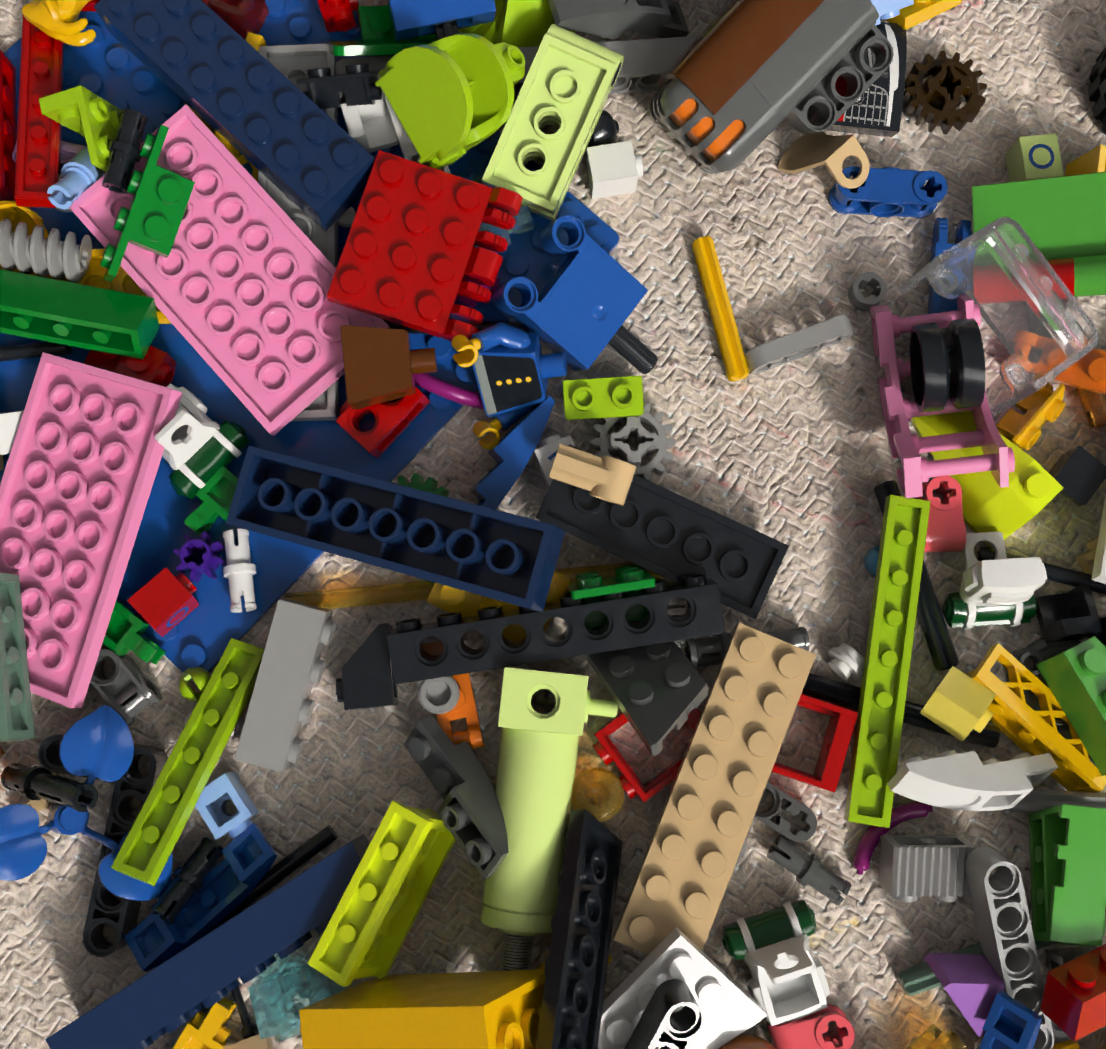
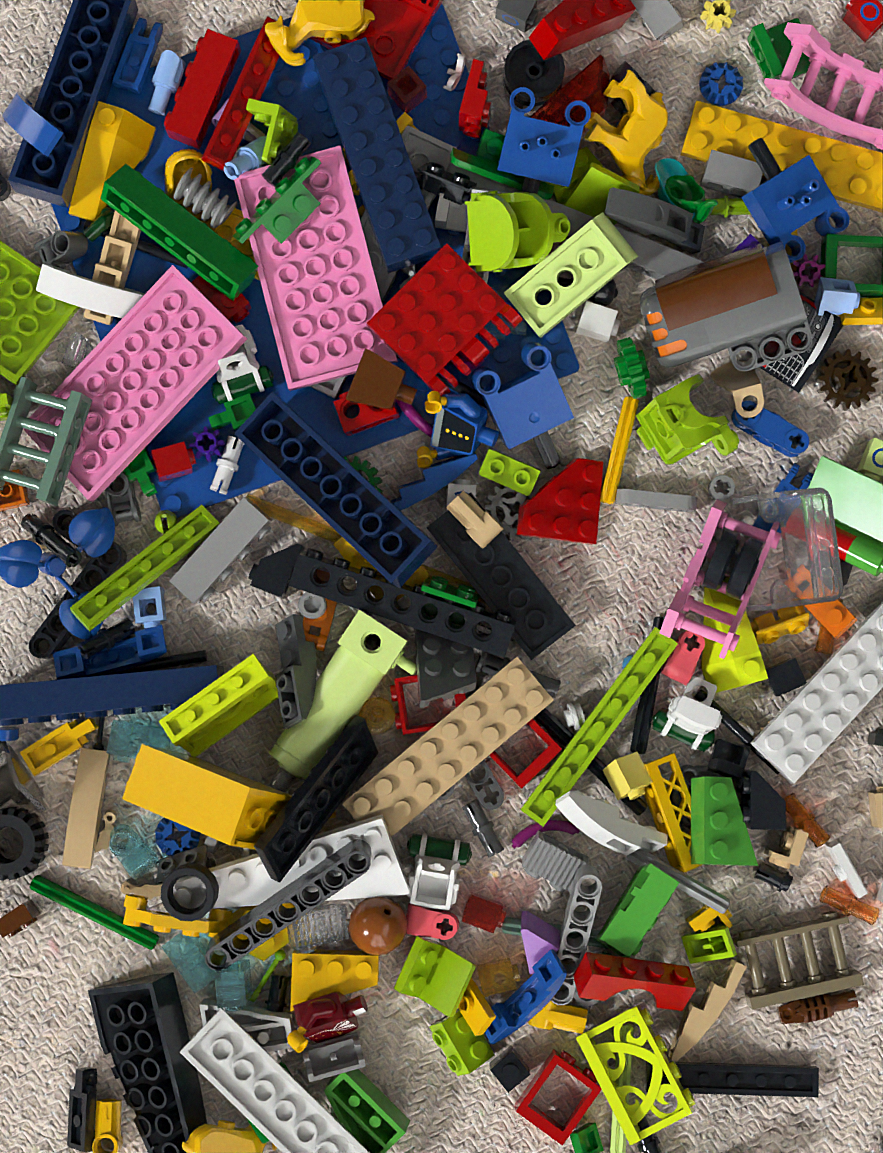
camera: 30 degrees right, 5 degrees up
none -> clear red brick [461,892,506,934]
none -> red plate [517,458,603,545]
none -> green gear [613,337,650,399]
none -> lime animal [635,374,739,465]

